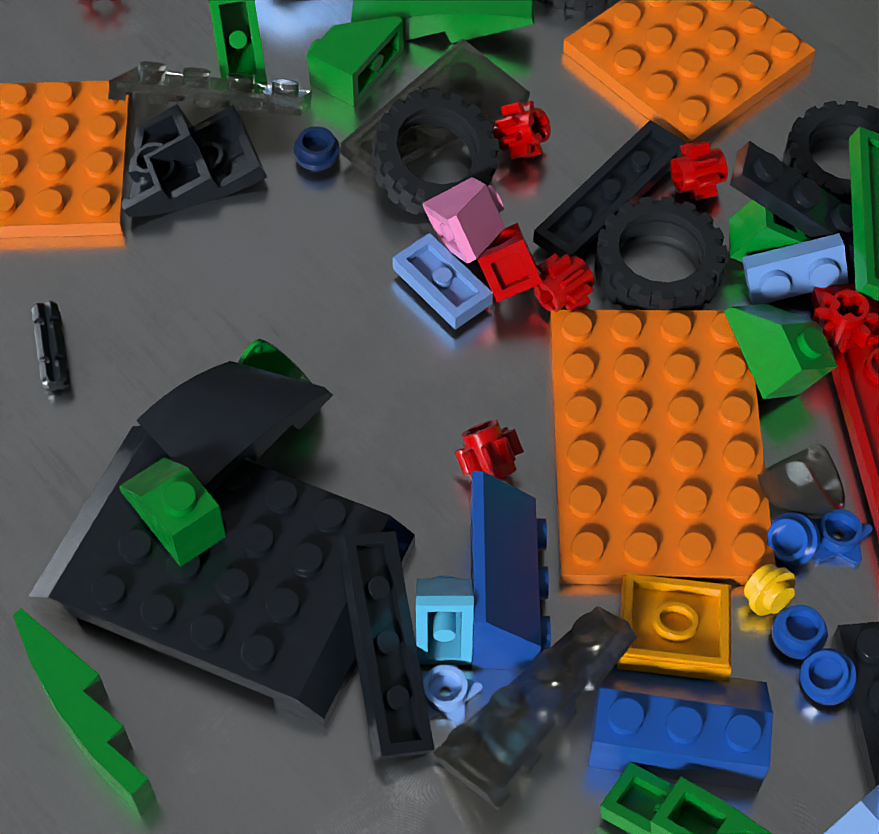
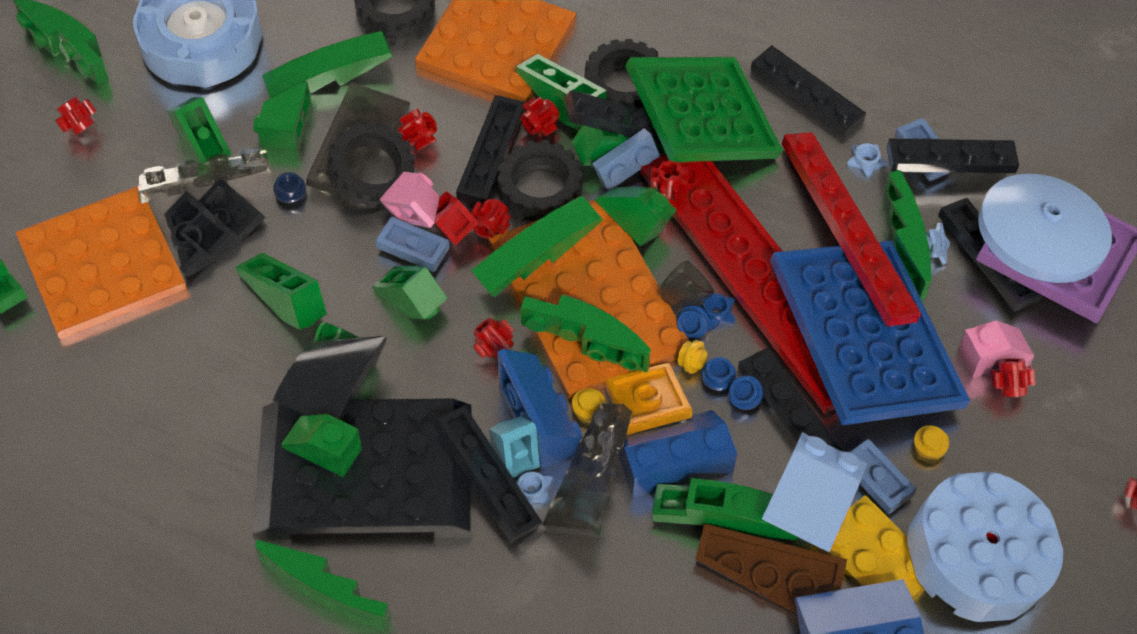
camera: 25 degrees left, 0 degrees up
black axle [32,301,70,392] -> none
none -> green slope [235,252,327,330]
none -> green slope [371,266,447,320]
none -> green slope [471,196,603,298]
none -> green slope [516,54,606,131]
none -> green slope [521,294,651,372]
none -> yellow plate [572,388,606,422]

